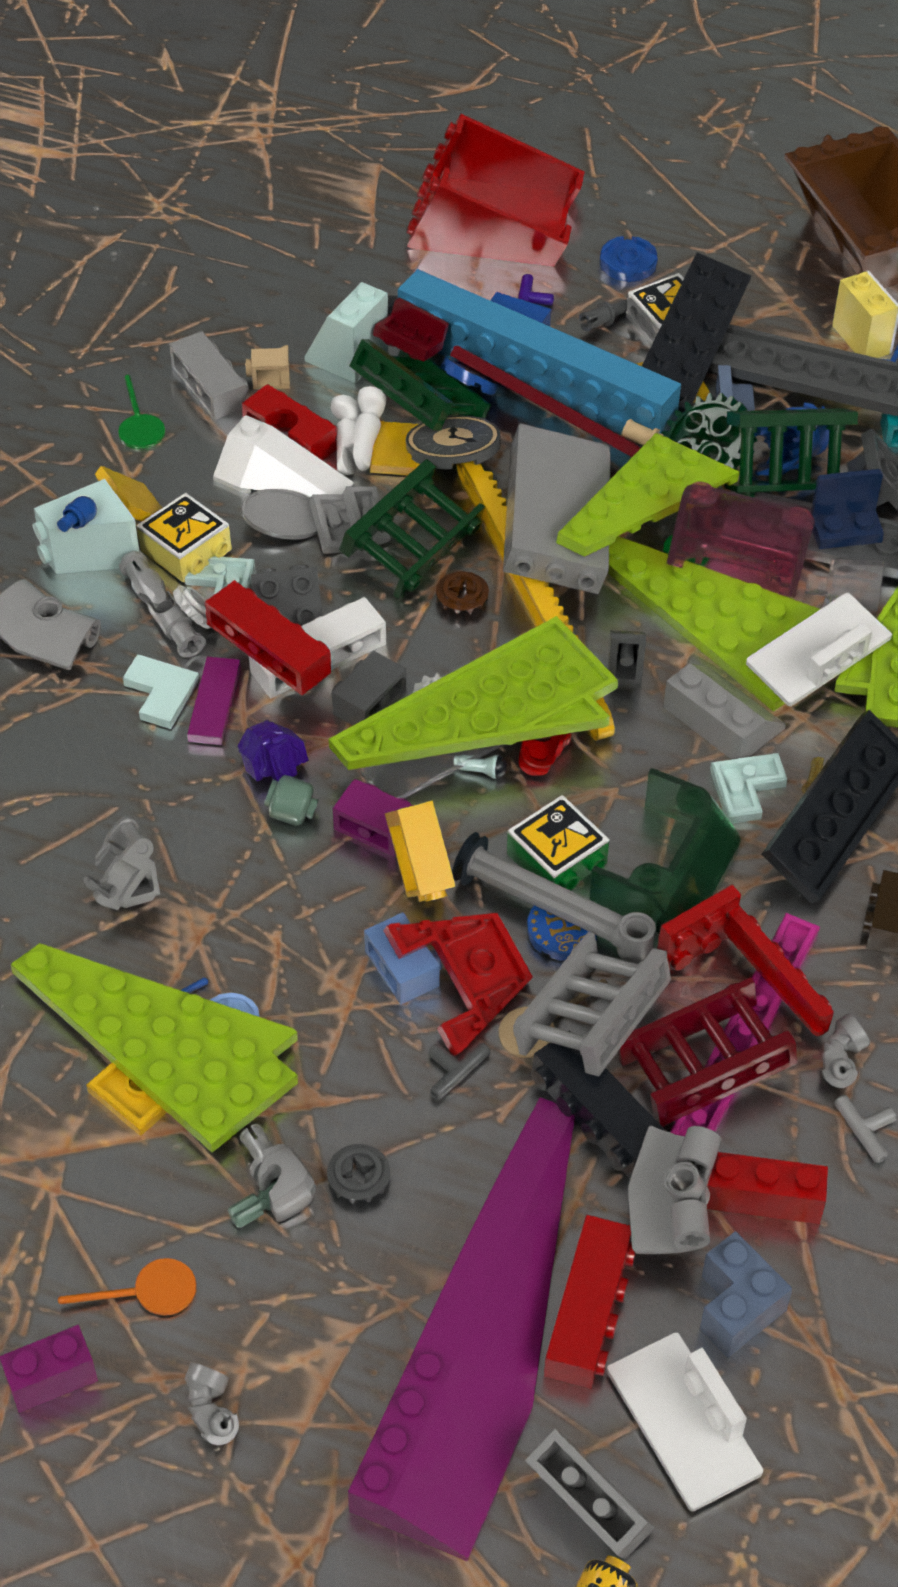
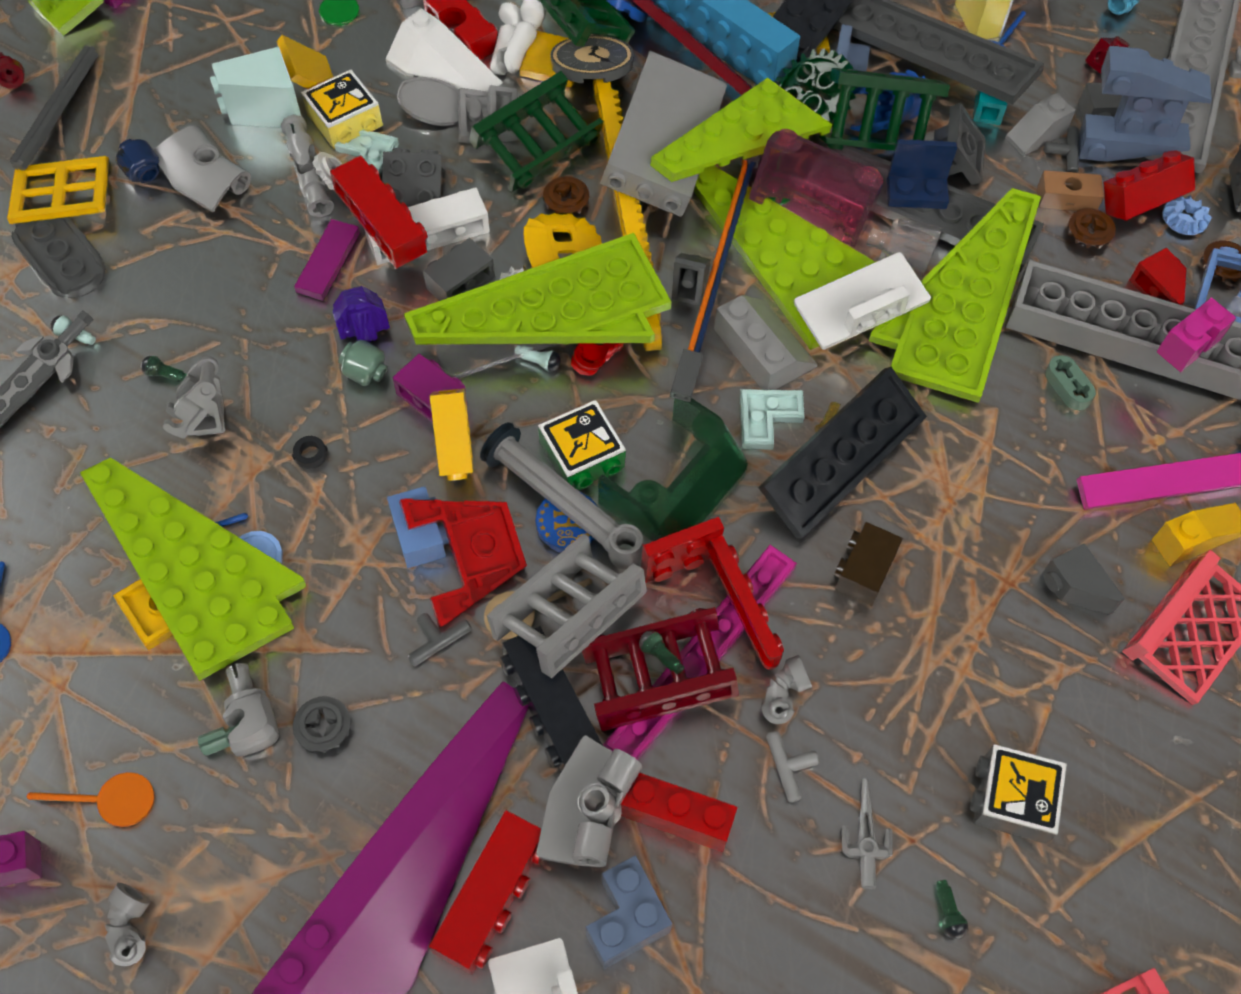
camera: 10 degrees right, 10 degrees up
blue cylinder [57,496,97,532] -> none
light aqua tile [123,654,200,729] -> none
tan pin [621,419,664,446] -> none
none -> clear green piece [141,355,187,382]
none -> black piece [292,436,328,469]
none -> yellow piece [524,213,602,268]
none -> clear green piece [639,631,684,675]
none -> piece [670,155,761,402]

